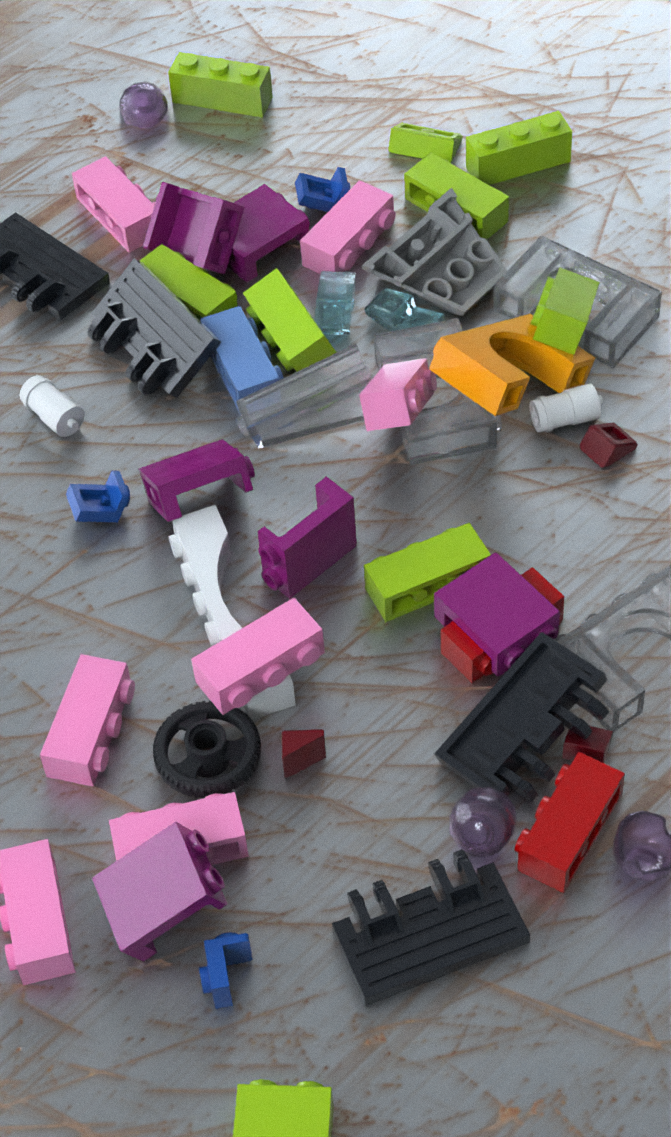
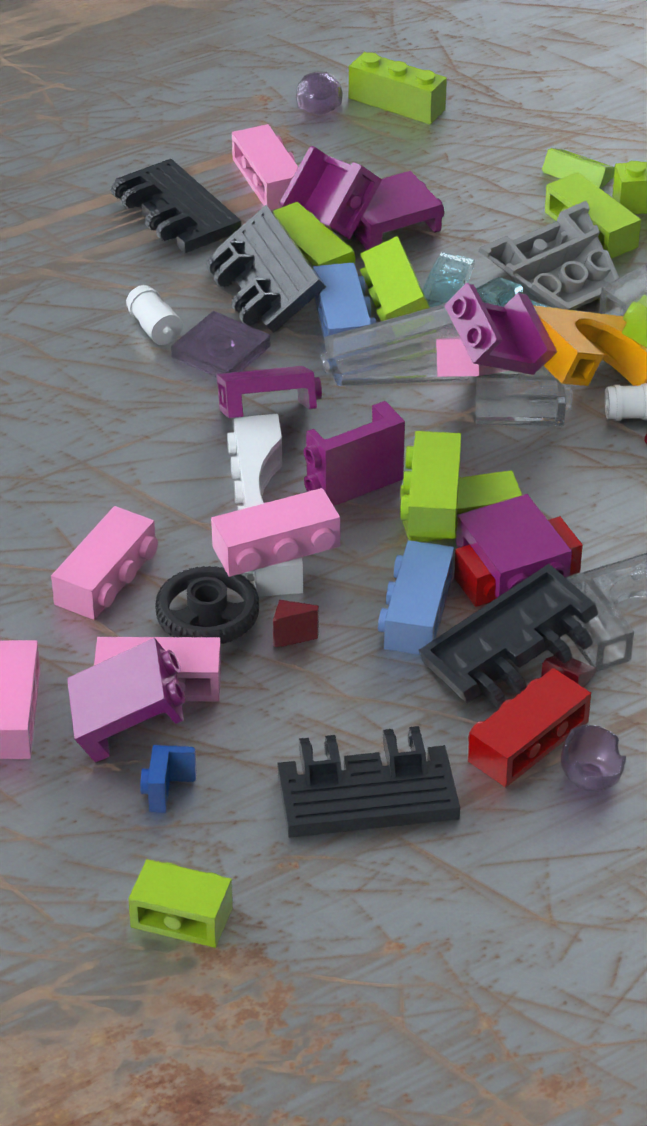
camera: 10 degrees right, 10 degrees down
blue bracket [66,470,130,523] -> none
blue bracket [295,167,351,212] -> none
bright pink brick [300,180,396,281] -> none
clear purple hair [449,787,517,858] -> none
none -> clear purple tile [171,311,271,377]
none -> medium blue brick [378,540,454,655]
none -> lime brick [401,431,461,539]
none -> magenta panel [444,283,557,375]

